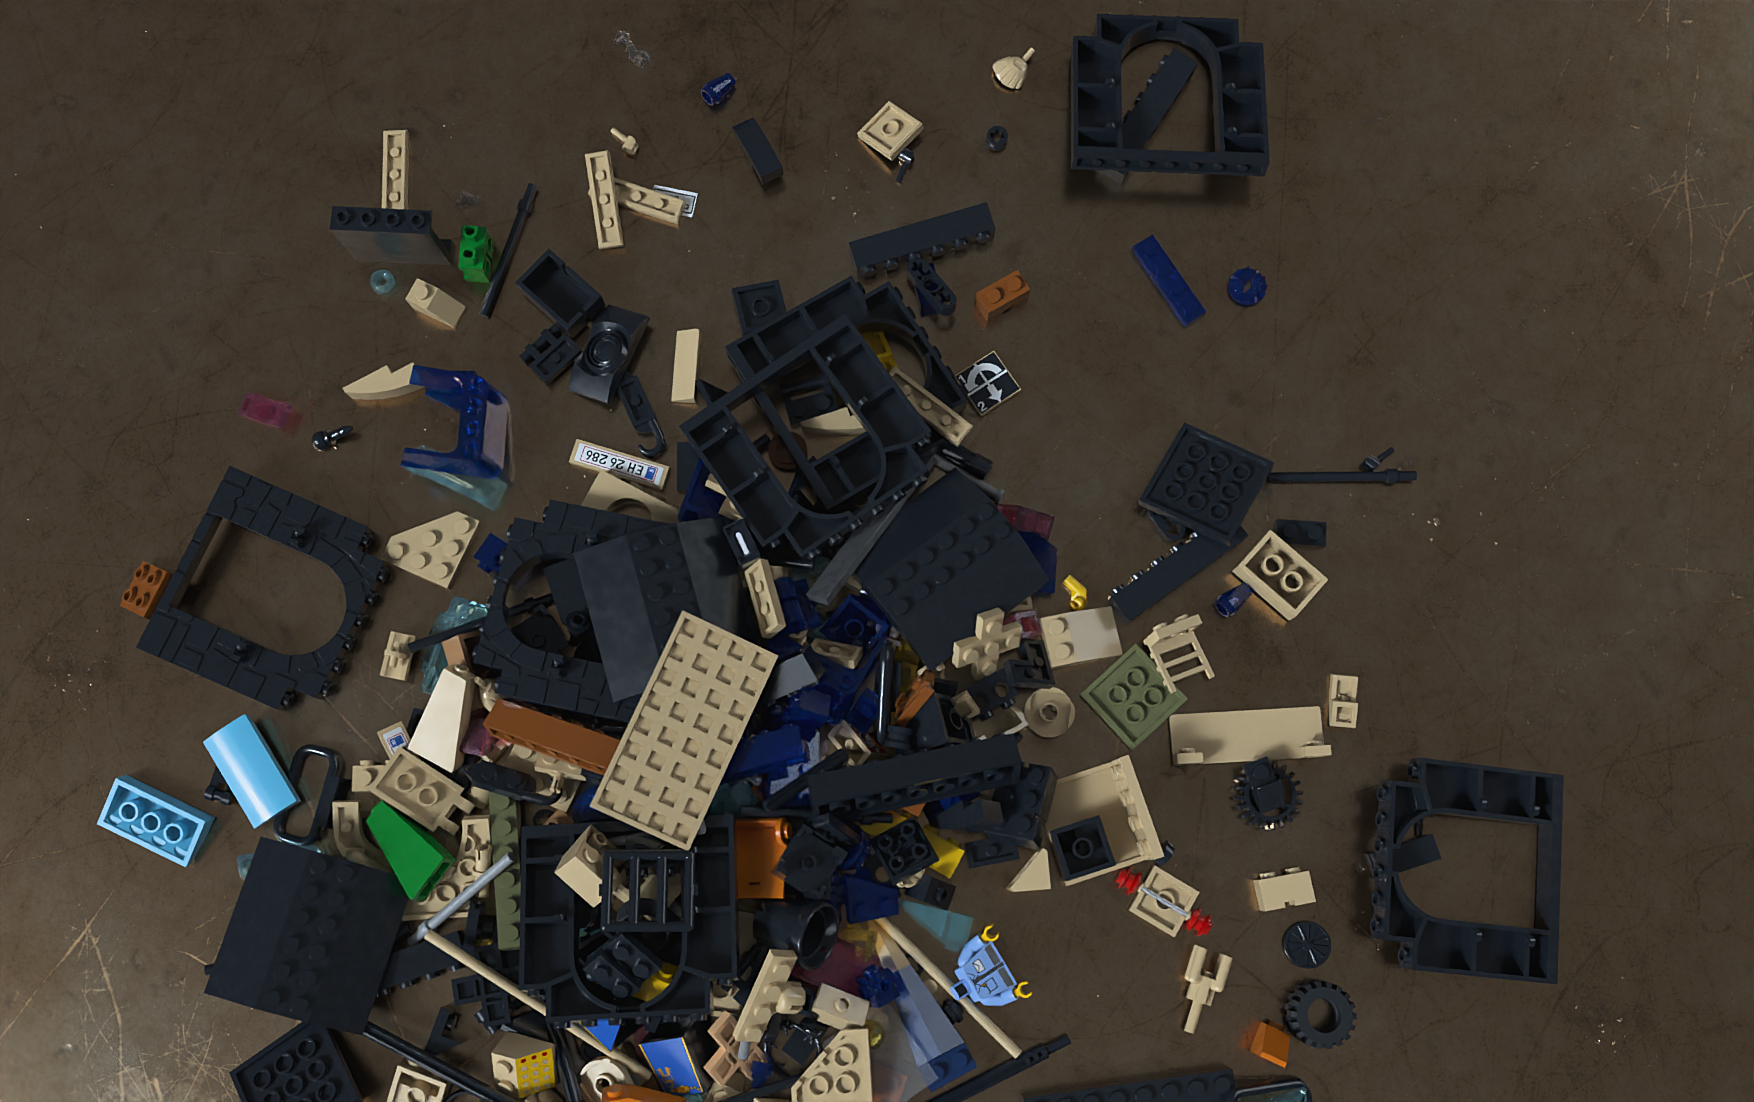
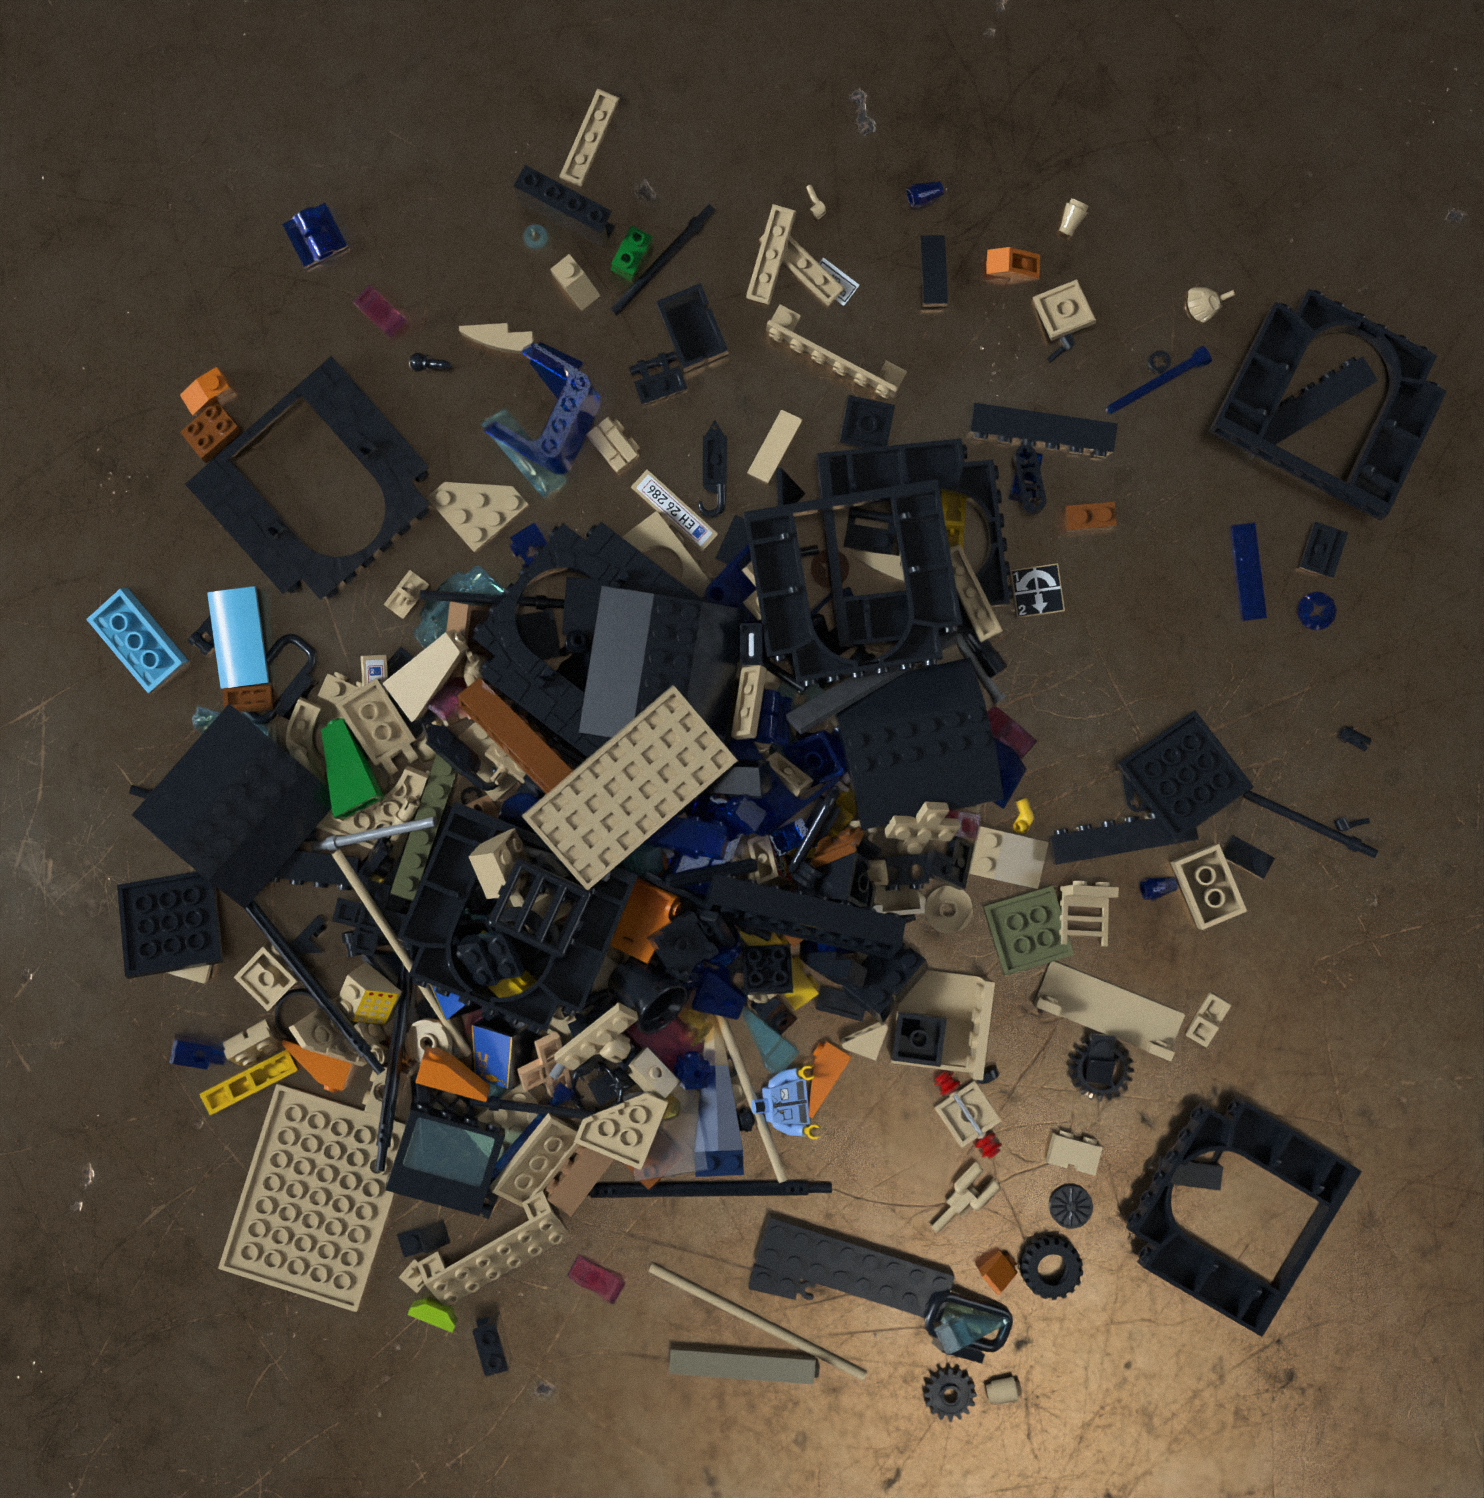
camera: 25 degrees right, 10 degrees up
black slope [568,304,650,405] -> none
none -> orange slope [180,367,234,416]
none -> dark orange plate [222,685,273,713]
none -> clear blue plate [282,203,348,269]
none -> tan brick [586,417,640,474]
none -> tan bracket [766,304,907,399]
none -> orange slope [808,1040,852,1118]
none -> orange slope [986,247,1040,279]
none -> tan cone [1059,198,1089,236]
none -> clear blue piece [1106,345,1212,414]
none -> black plate [1299,522,1348,579]
none -> black pin [1338,725,1371,751]

